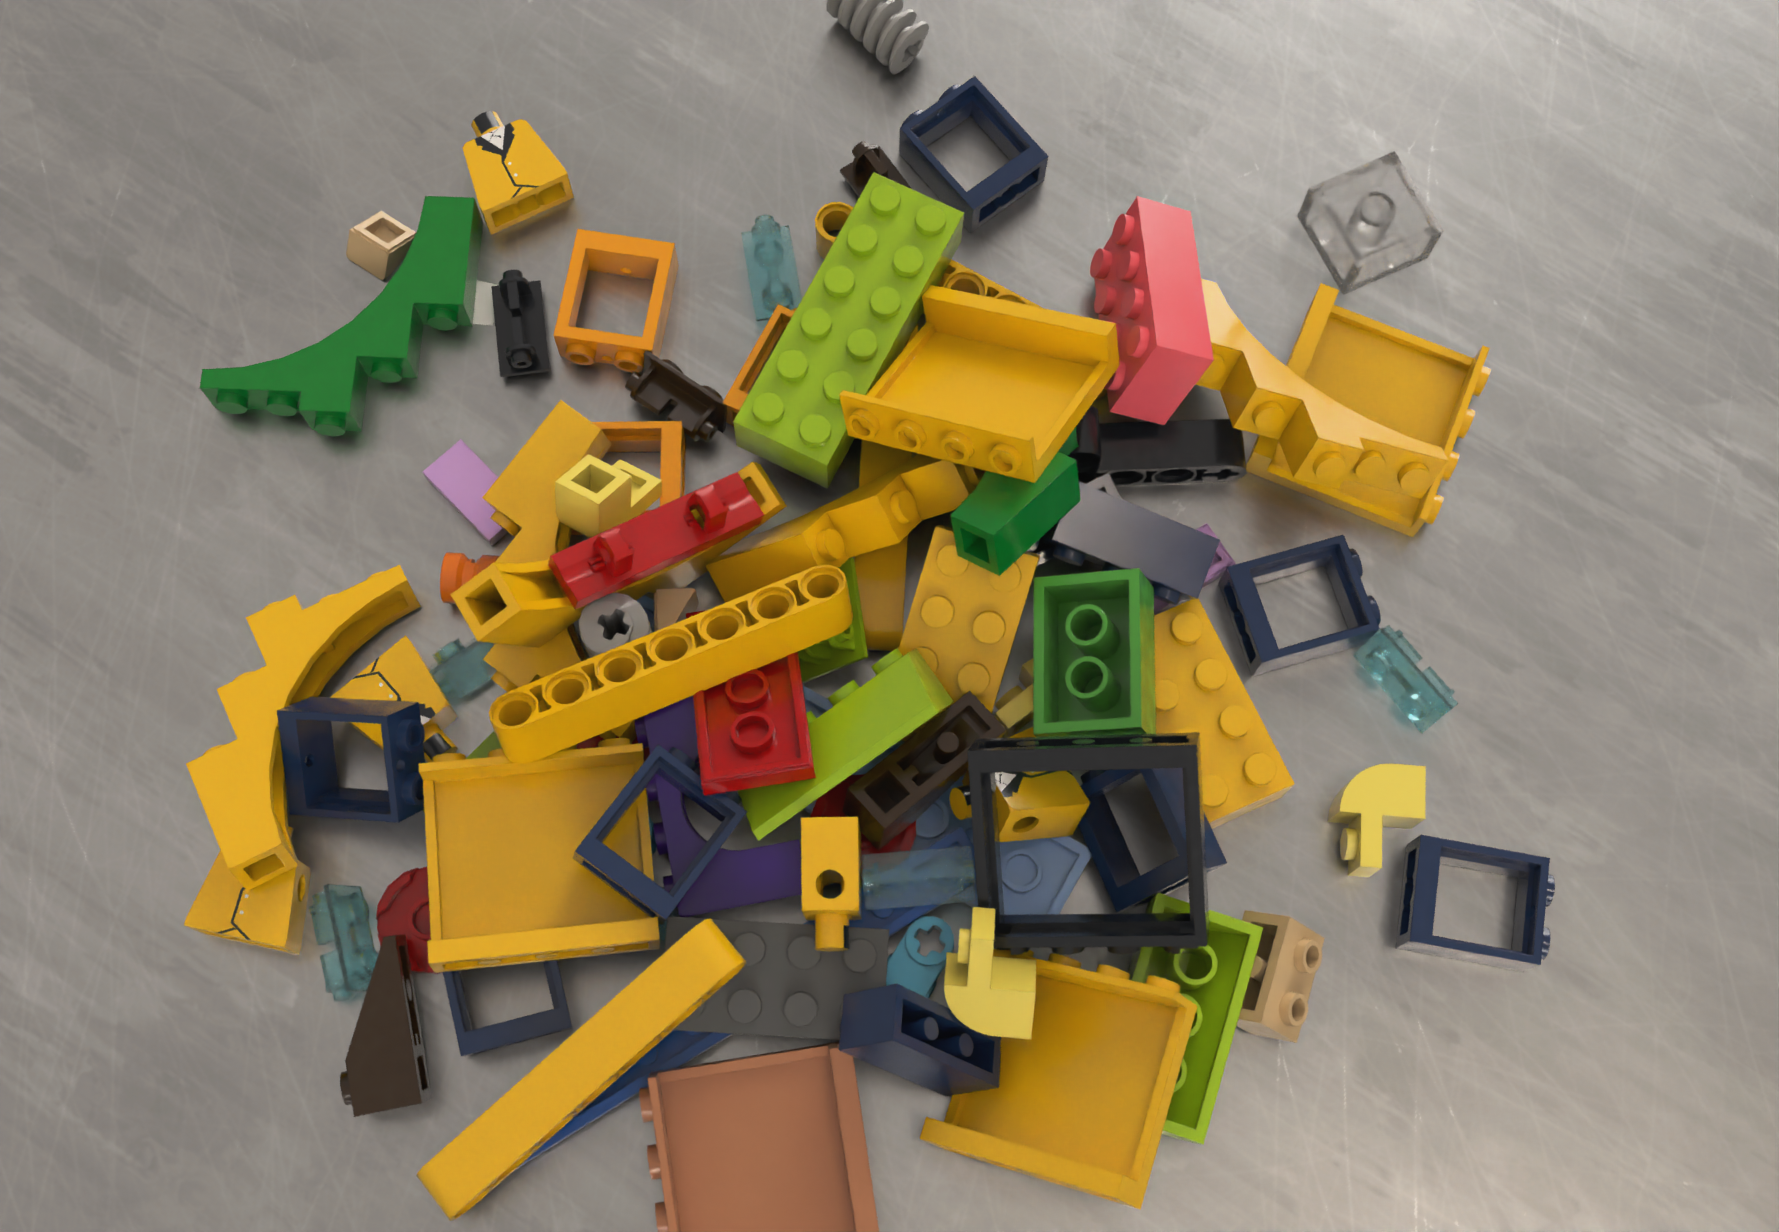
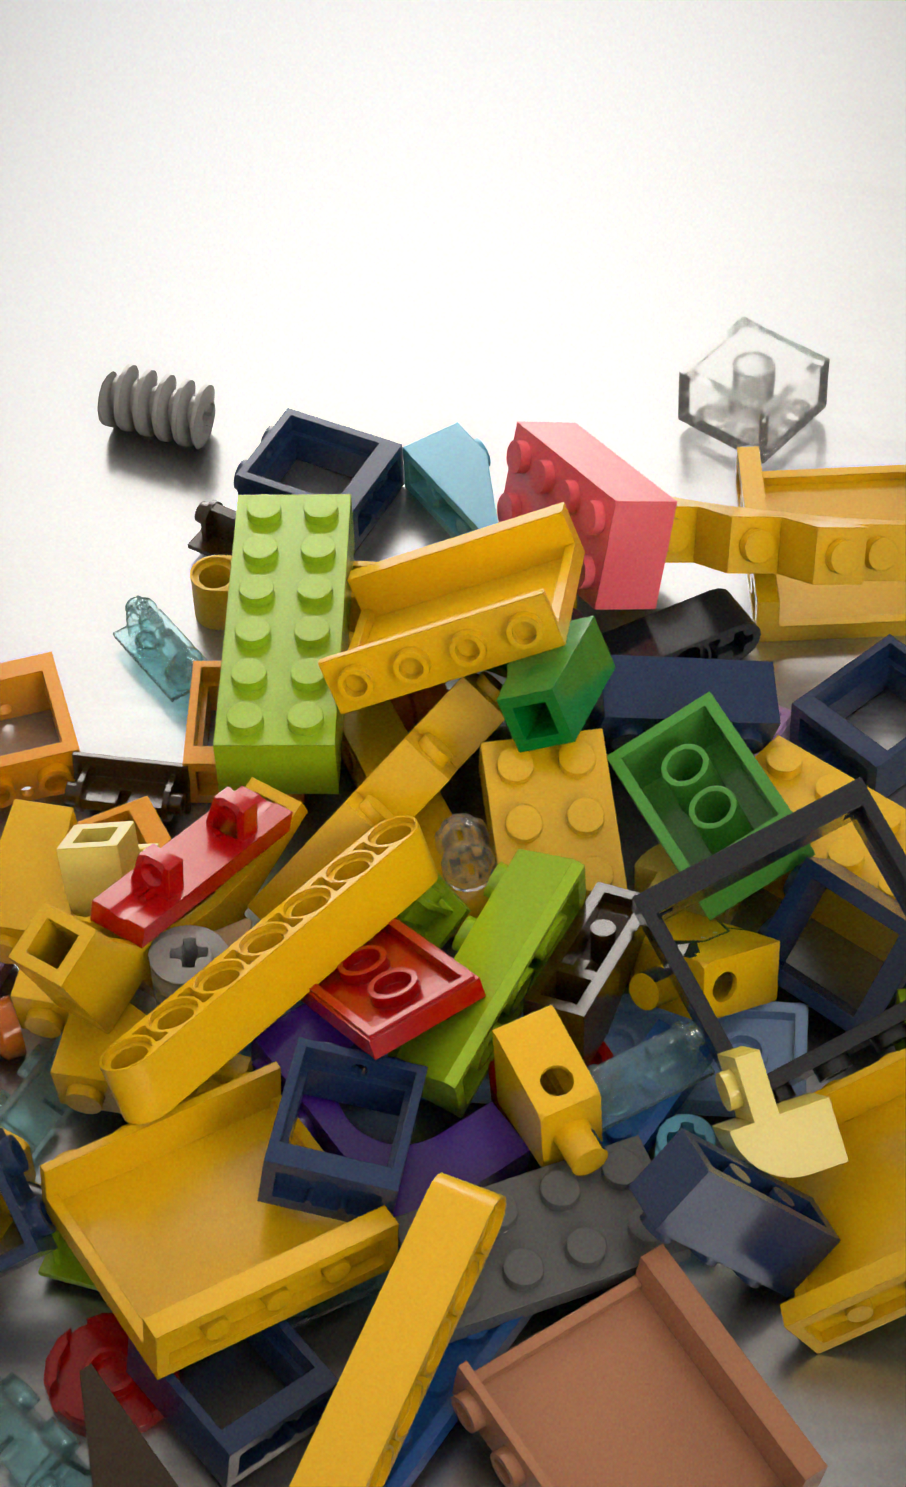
camera: 20 degrees left, 25 degrees down
none -> medium azure slope [403,422,498,538]
none -> clear bush [435,813,497,892]

